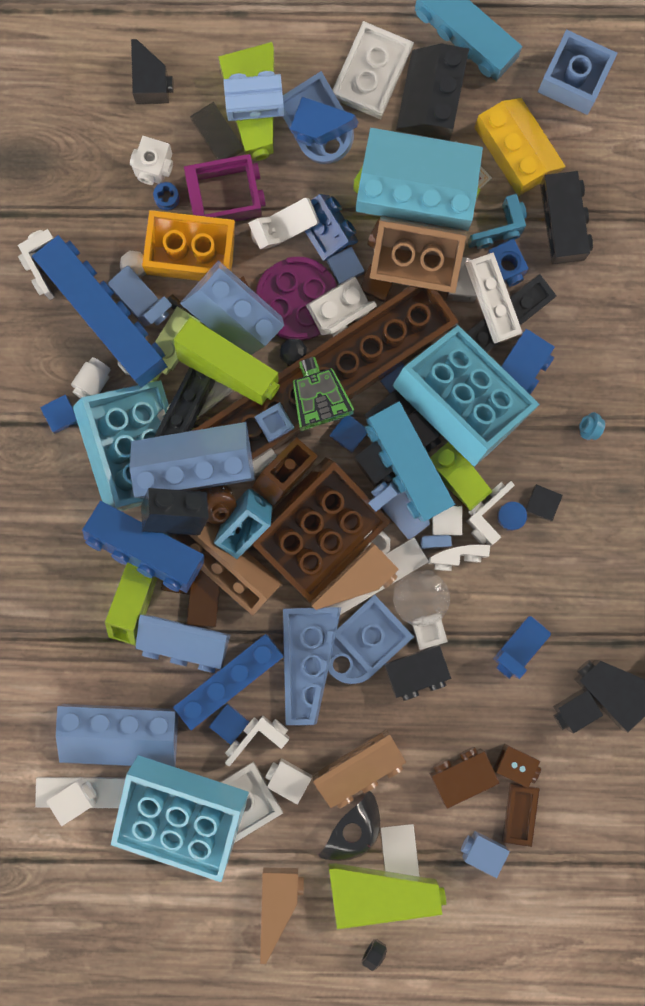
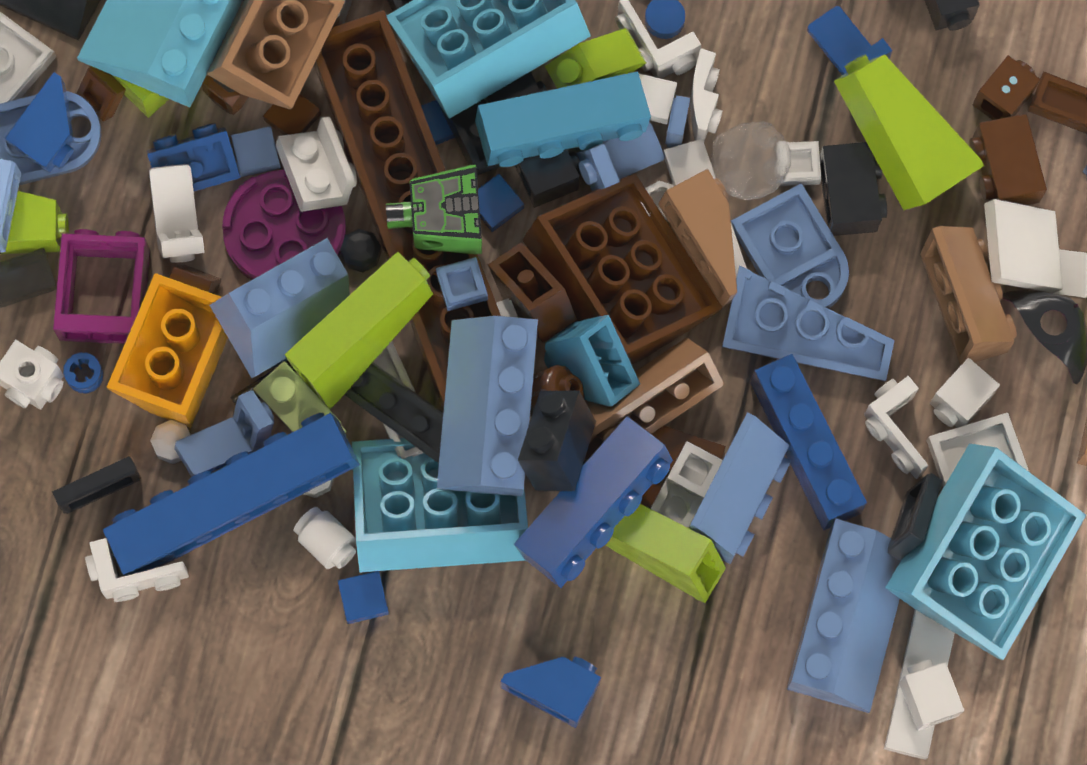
camera: 75 degrees left, 10 degrees down
blue tile [209,704,250,745] -> none
none -> black tile [52,456,141,514]
none -> reddish brown tile [76,66,126,122]
none -> reddish brown tile [170,264,222,294]
none -> blue slope [500,656,601,728]
none -> white slope [651,441,723,528]
none -> lime slope [834,54,984,211]
none -> black tile [888,473,943,561]
none -> white tile [984,199,1063,293]

